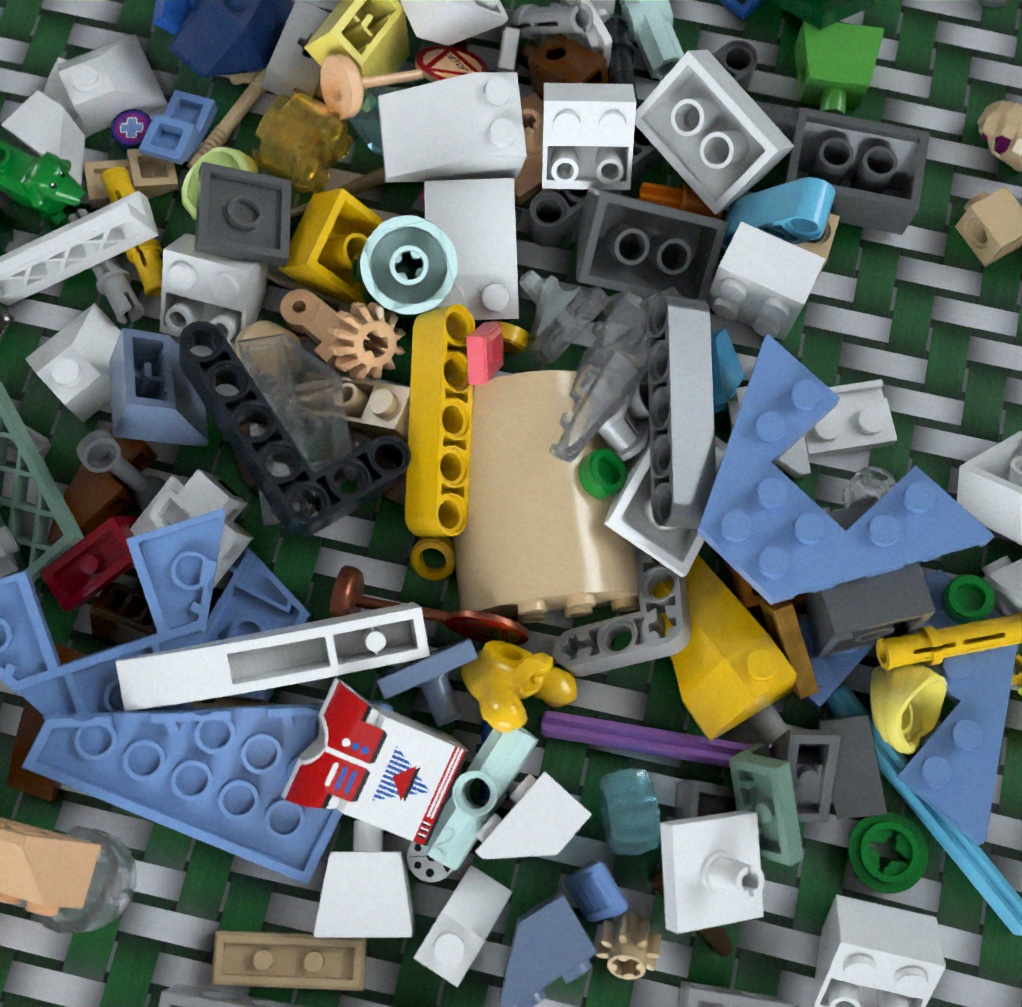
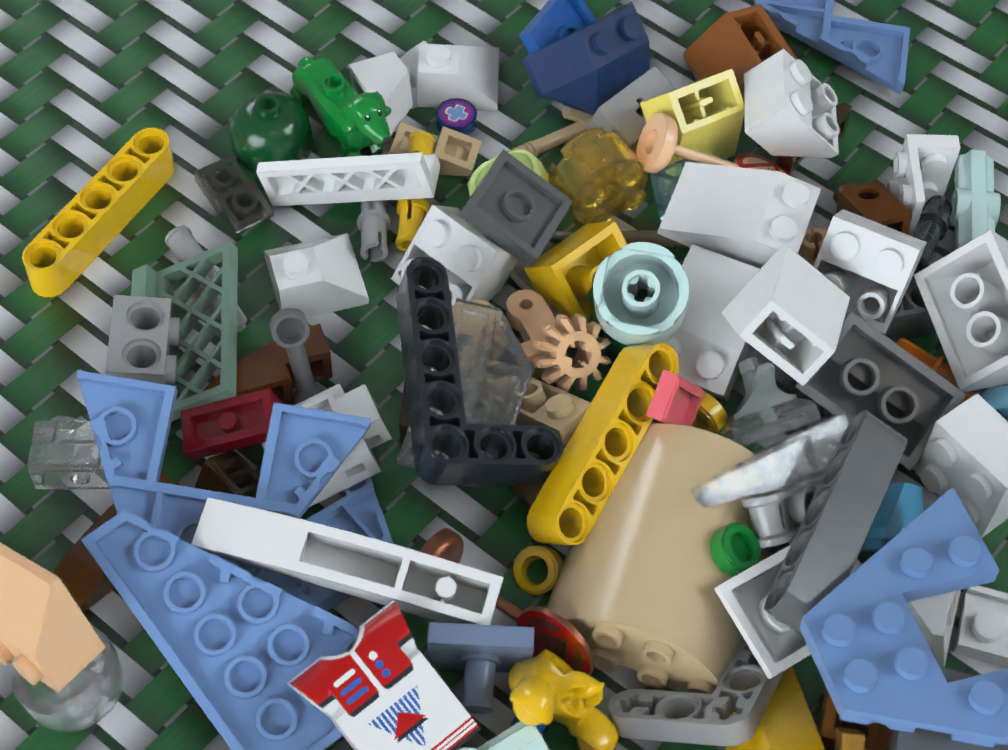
camera: 25 degrees right, 20 degrees down
sand blue slope [109,328,209,447] -> none
medium blue slope [139,90,218,165] -> none
light grey pin [495,3,593,40] -> none
white tile [497,27,521,72] -> none
none -> white slope [721,242,850,386]

